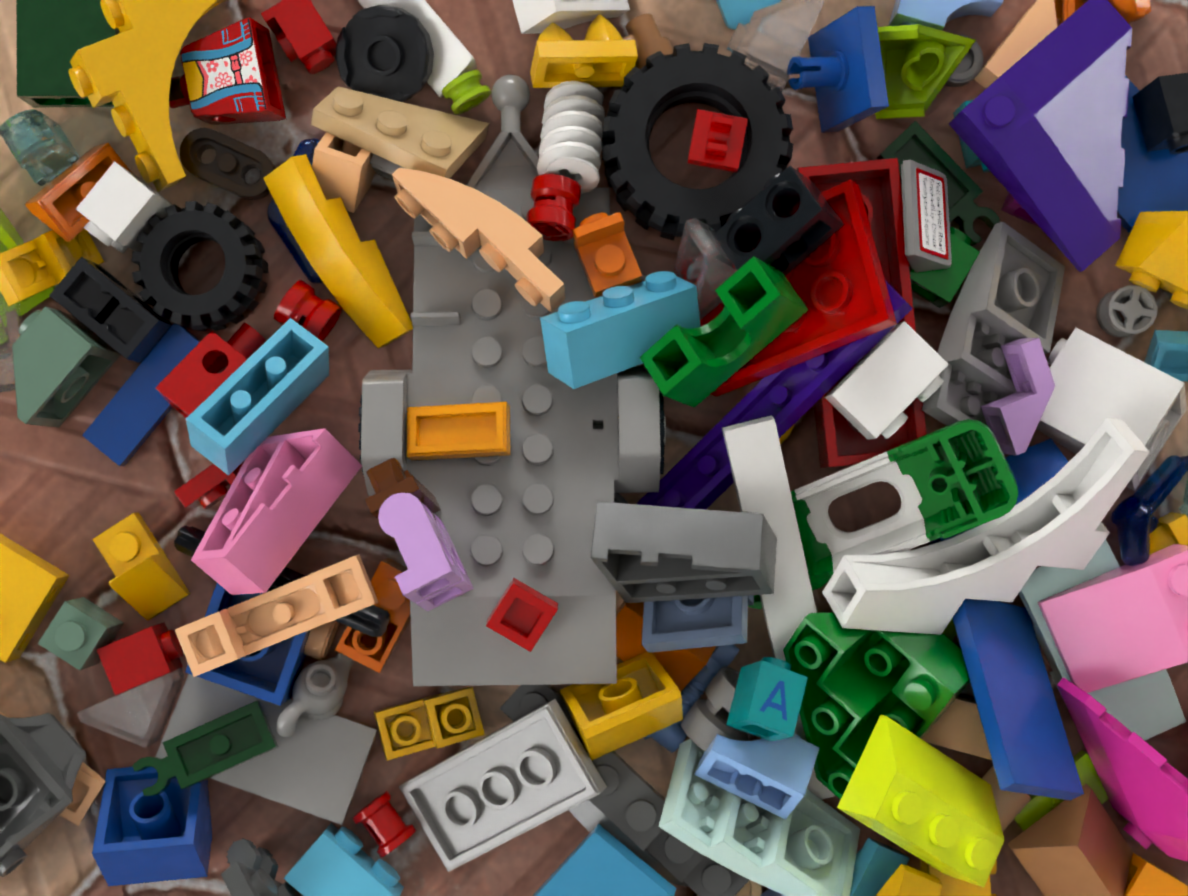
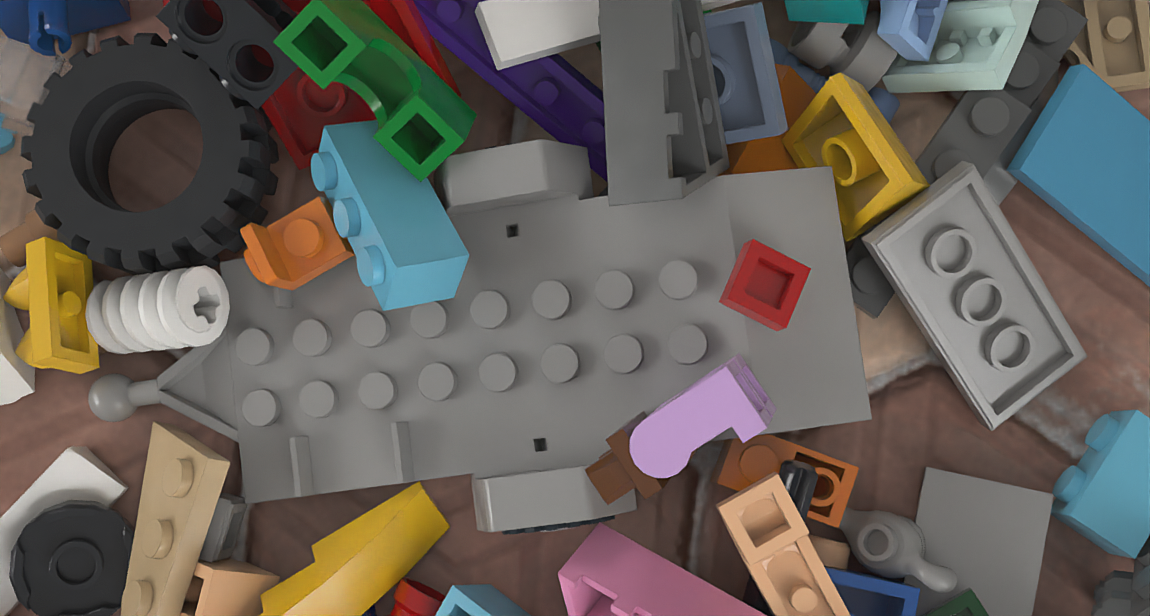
camera: 90 degrees left, 5 degrees down
red bush [352,791,416,858] -> none
yellow slope [373,687,485,761] -> none
light nougat slope [392,168,565,313] -> none
light orange tile [407,402,510,461] -> none
lime bush [441,69,491,115] -> none
red wheel [526,174,581,241] -> none
clear slope [673,218,737,320] -> none
red tile [687,109,748,173] -> none

